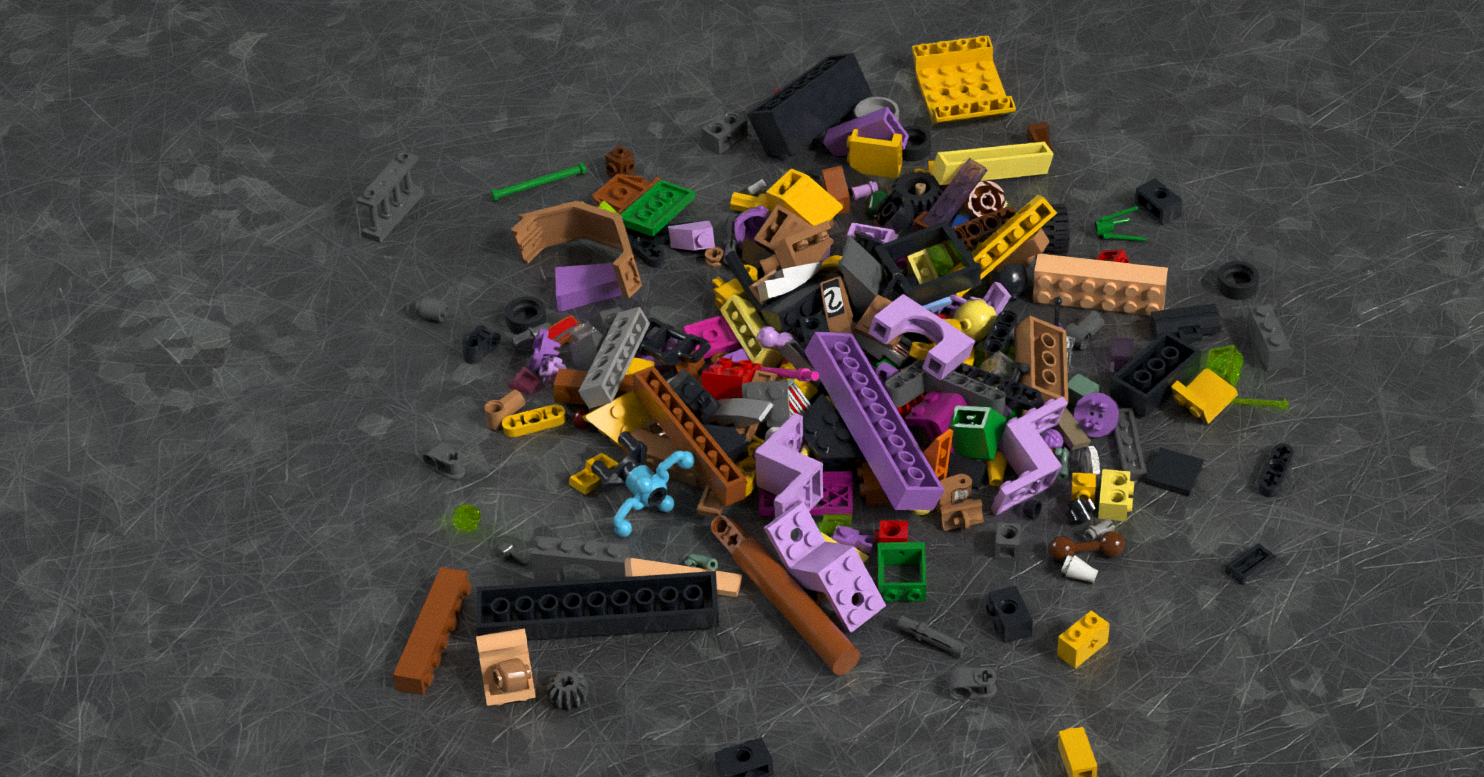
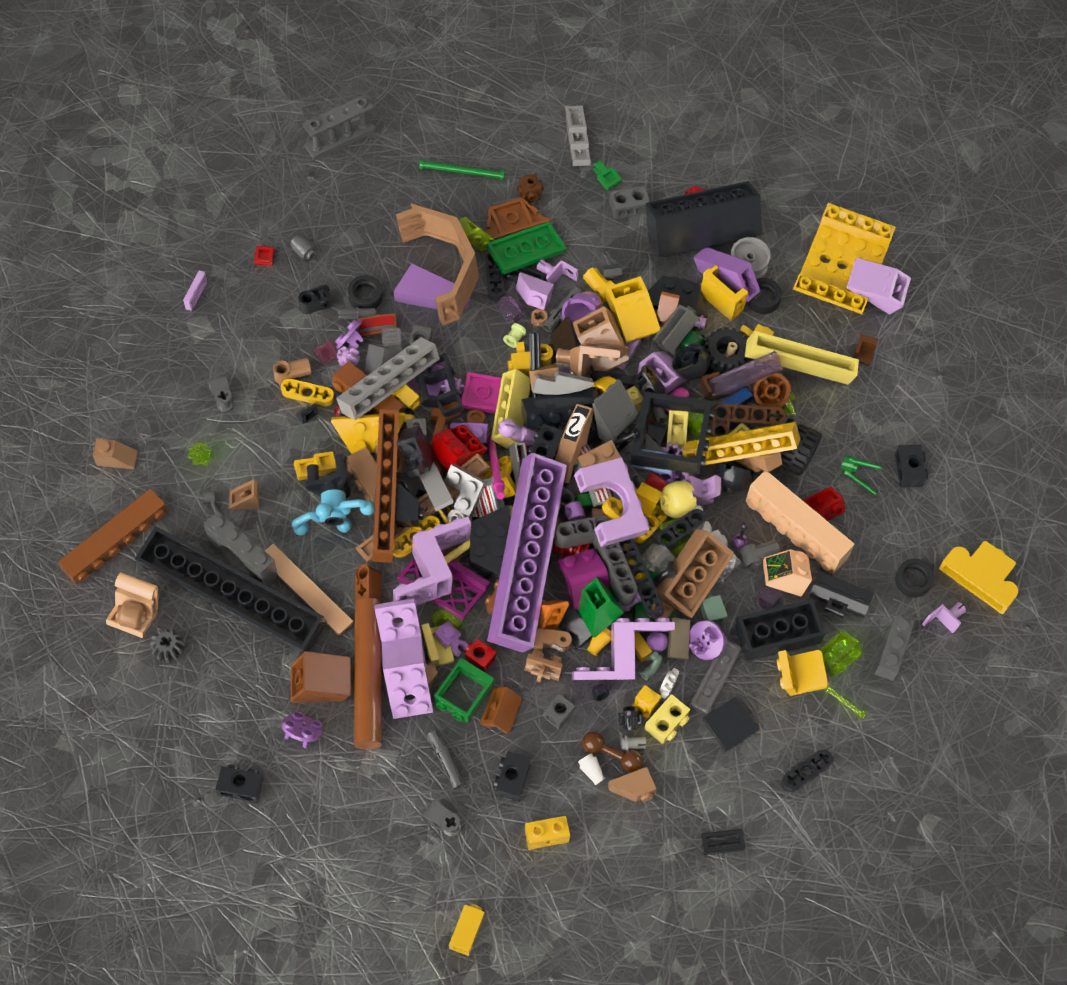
camera: 25 degrees right, 20 degrees up
sand green arm [684,553,718,570] -> none
none -> medium nougat slope [93,438,138,469]
none -> lavender tile [183,270,207,311]
none -> medium nougat slope [229,479,260,510]
none -> red tile [254,246,275,266]
none -> medium lavender plate [282,711,322,748]
none -> dark orange slope [291,651,353,703]
none -> black slope [295,403,318,424]
none -> dark orange panel [480,687,522,734]
none -> clear purple brick [497,296,524,323]
none -> yellowish green bush [503,323,526,348]
none -> lavender bracket [537,260,579,284]
none -> light grey slope [565,105,591,166]
none -> green plate [593,160,622,191]
none -> medium nougat slope [608,767,656,802]
none -> dark grey window [653,304,700,356]
none -> light nougat slope [763,549,812,597]
none -> lavender slope [847,258,911,315]
none -> lavender bracket [922,602,966,633]
none -> yellow brick [939,541,1018,615]

